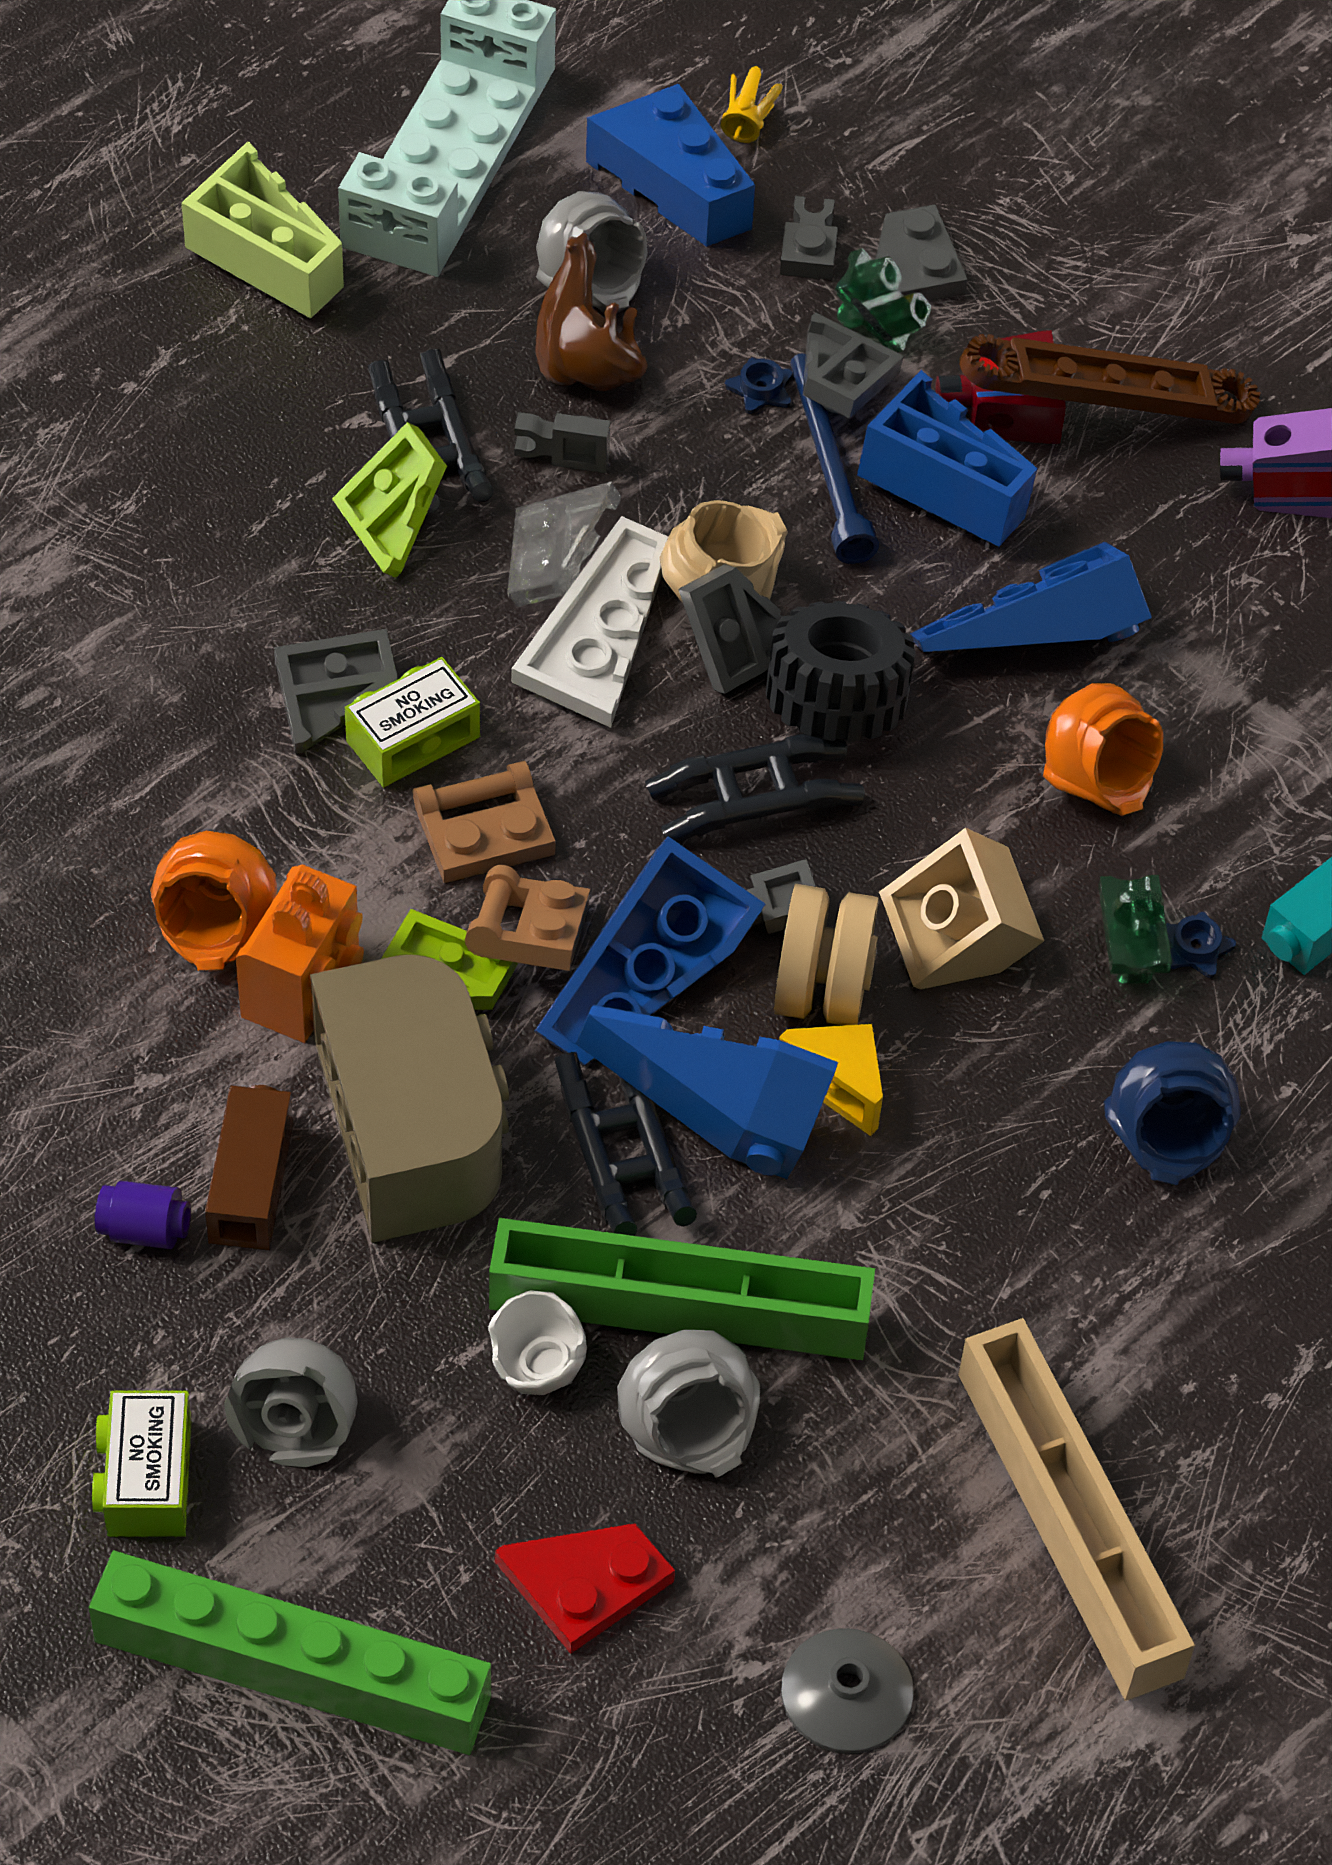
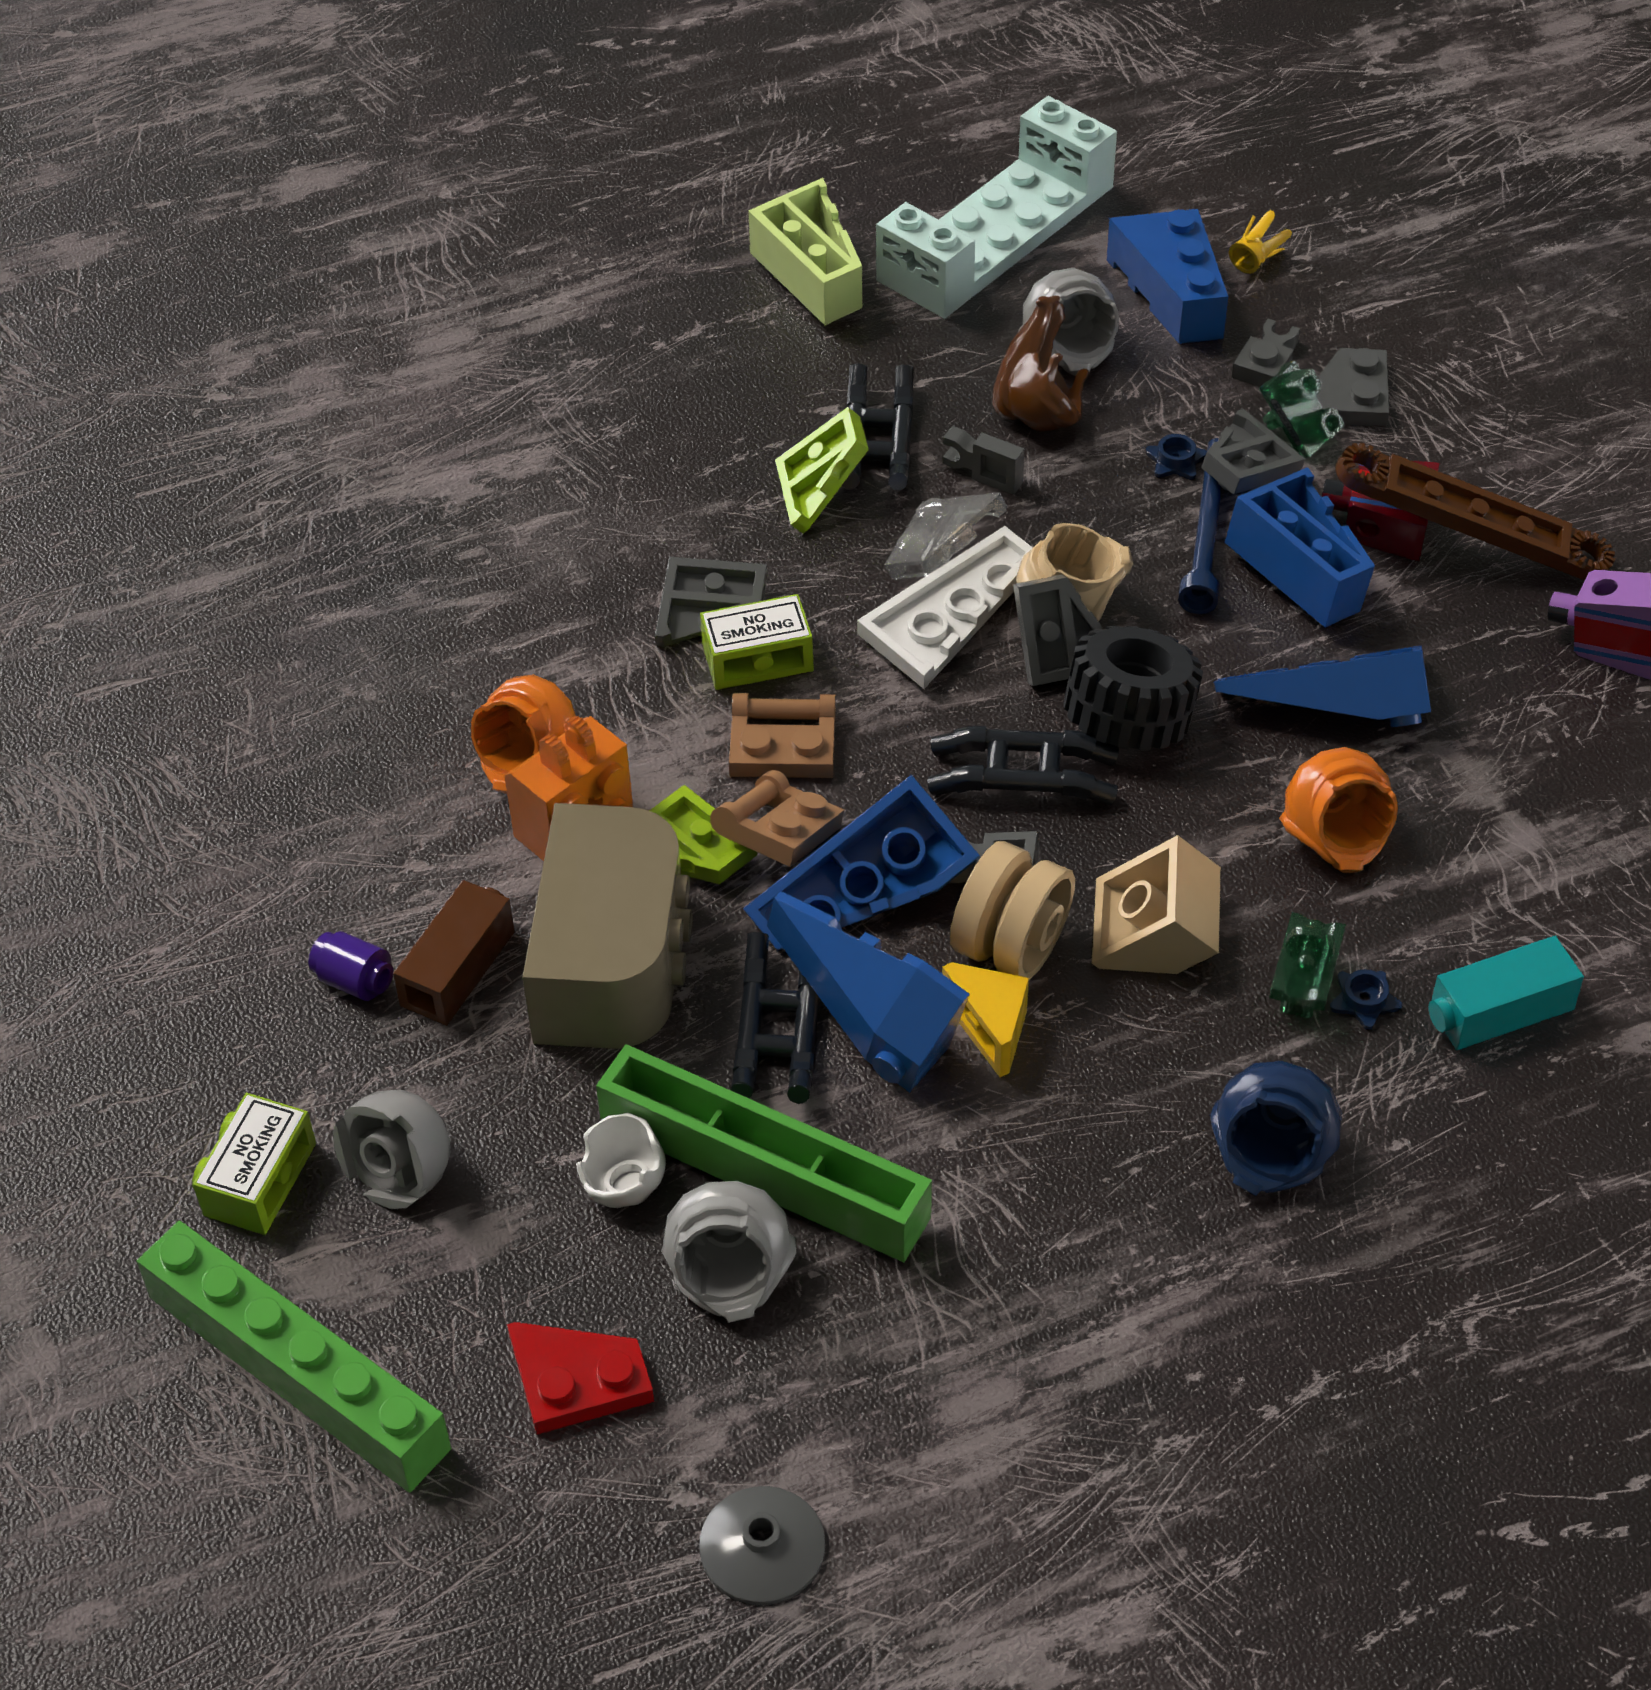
camera: 25 degrees right, 5 degrees down
tan brick [959,1318,1195,1701] -> none

